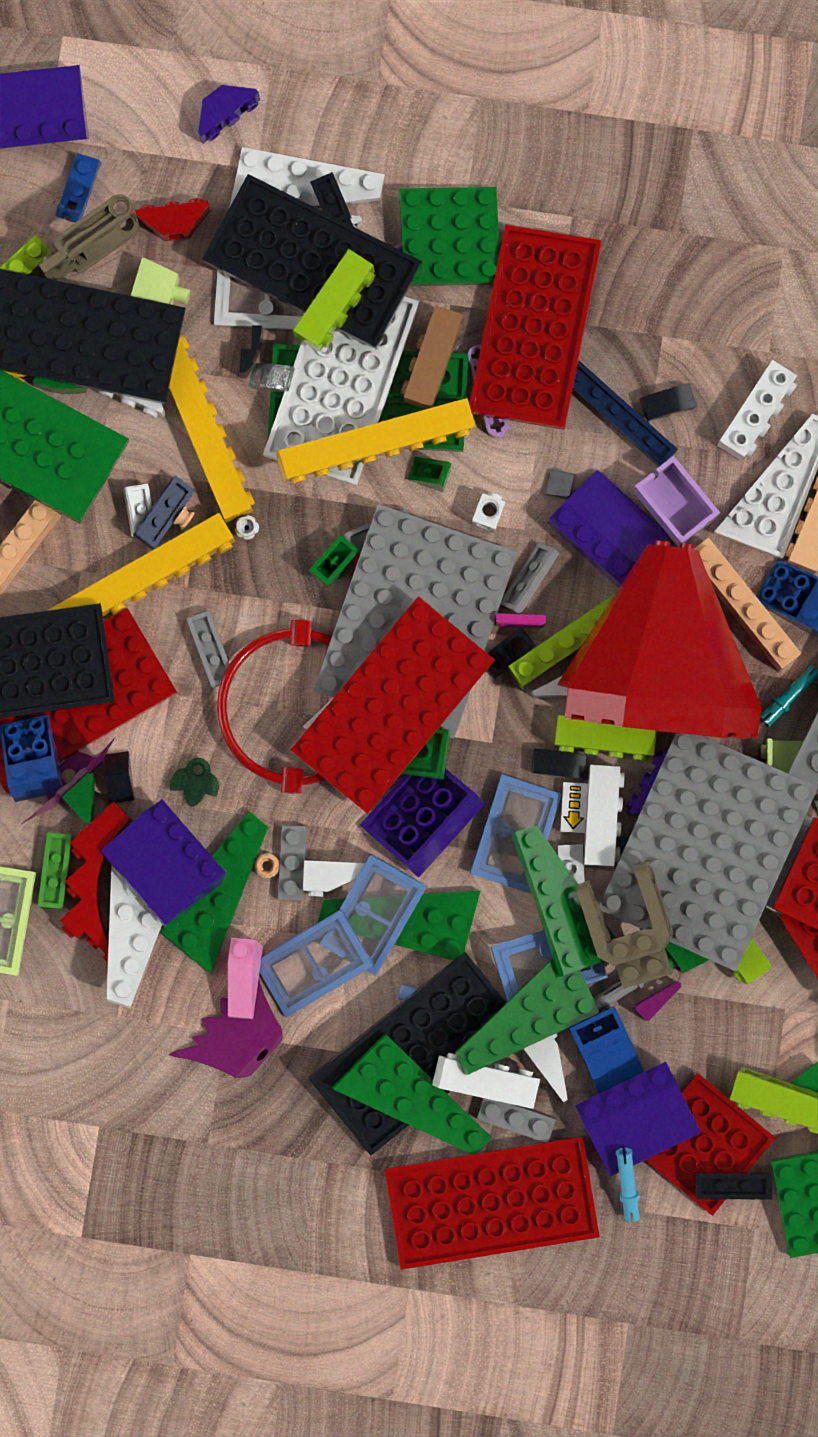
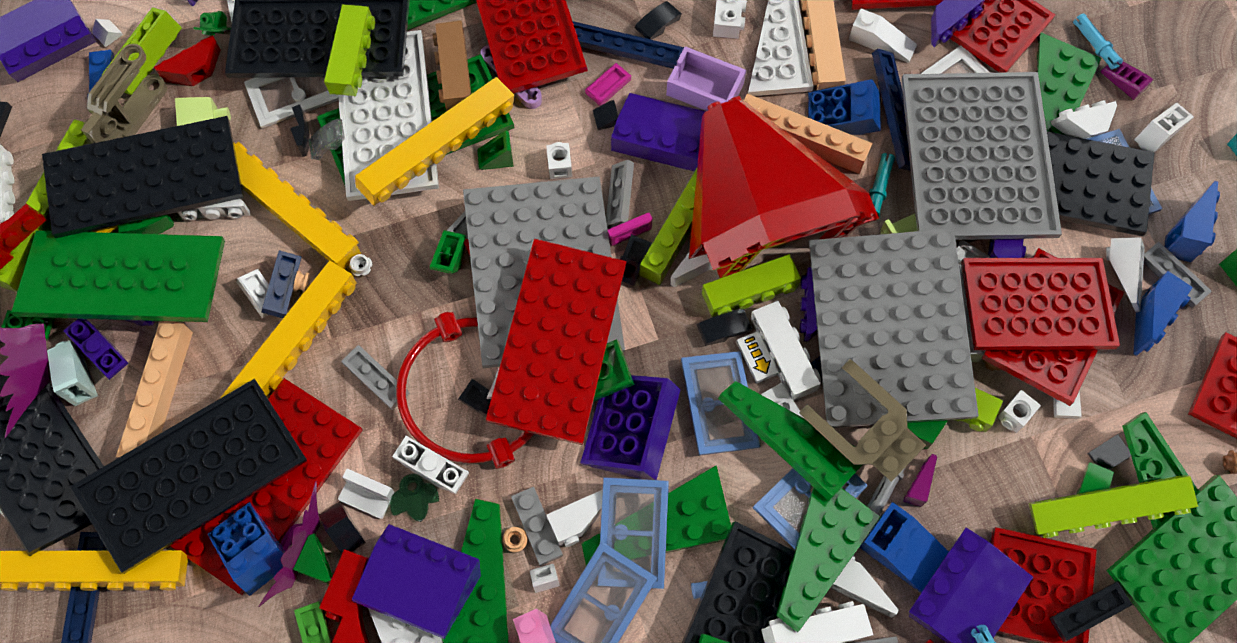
camera: 30 degrees left, 15 degrees down
none -> white slope [92,19,123,47]
none -> lime brick [102,7,182,95]
none -> green hinge [193,11,231,35]
none -> white panel [338,469,395,519]
none -> white slope [392,436,469,494]
none -> black slope [458,379,491,417]
none -> white slope [530,564,560,593]
none -> dark pink tile [585,63,631,106]
none -> white brick [997,390,1041,433]

